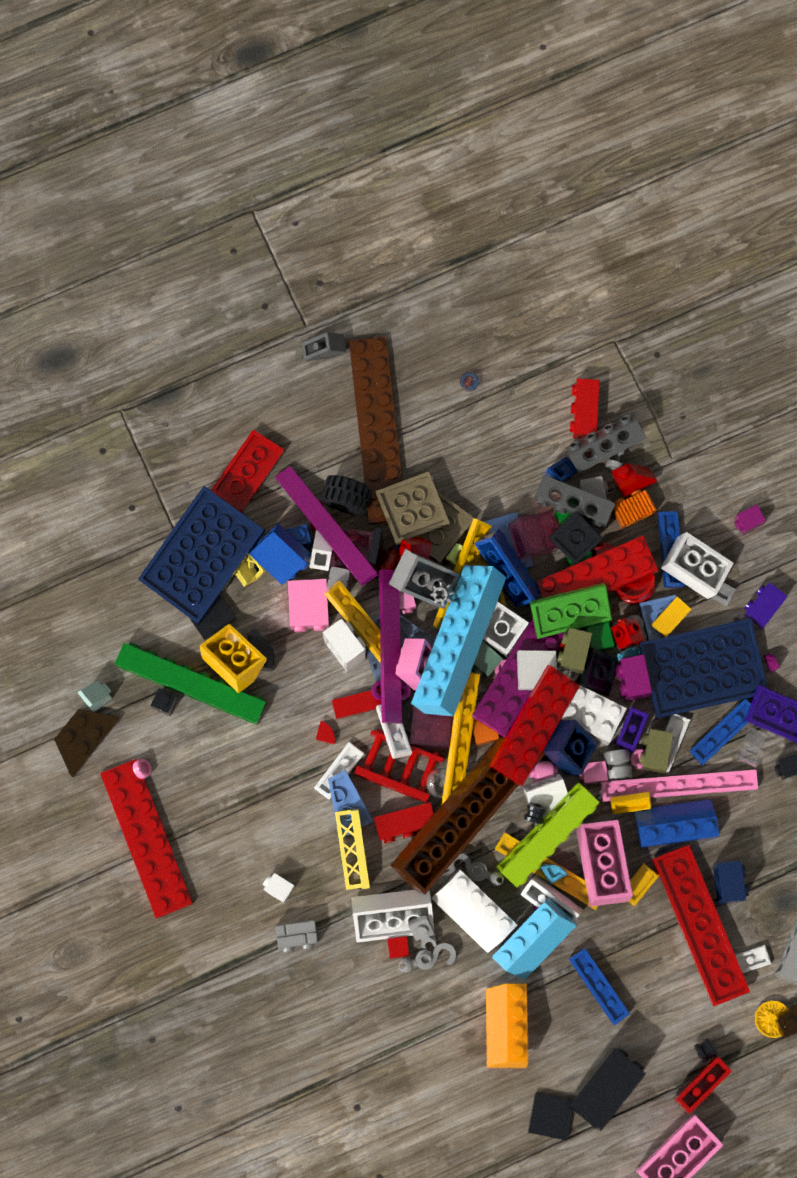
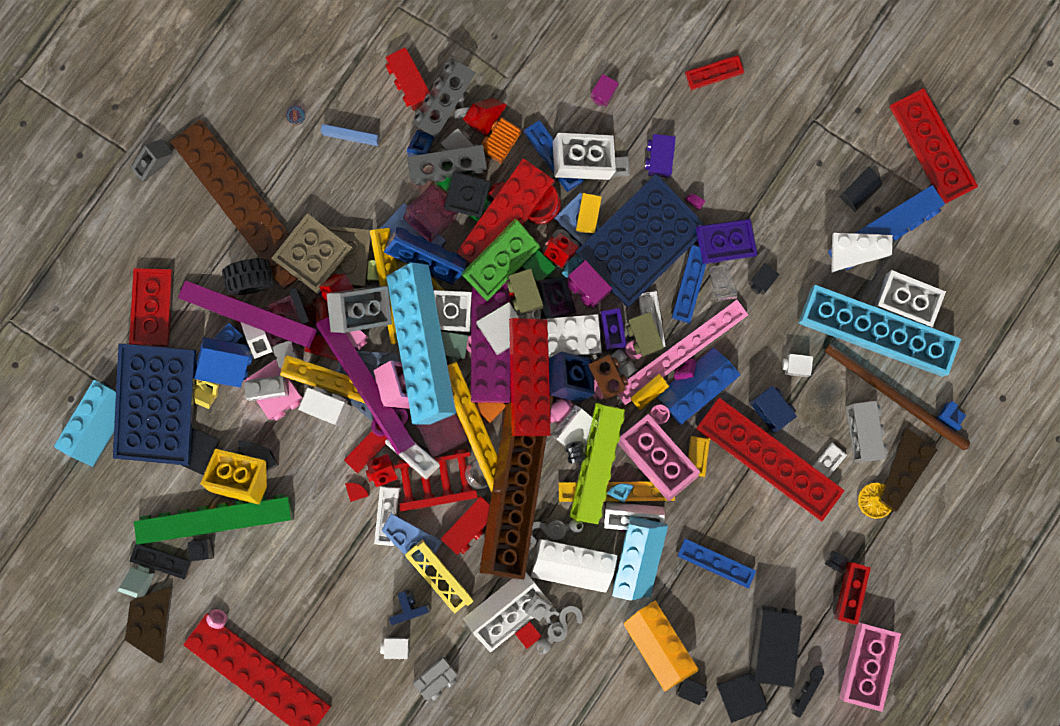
camera: 30 degrees left, 5 degrees up
light grey gear [430,581,456,606] -> none
none -> medium azure slope [54,380,116,467]
none -> black tile [130,544,192,579]
none -> light grey brick [244,376,289,402]
none -> red tile [304,335,338,361]
none -> medium blue tile [321,124,379,146]
none -> red brick [366,454,398,488]
none -> dark blue bracket [389,590,431,625]
none -> reddish brown brick [589,354,629,400]
none -> bright pink wheel [649,405,670,425]
none -> magenta tile [674,359,696,380]
none -> black brick [676,678,708,706]
none -> white brick [782,354,813,377]
none -> black hinge [791,666,824,718]

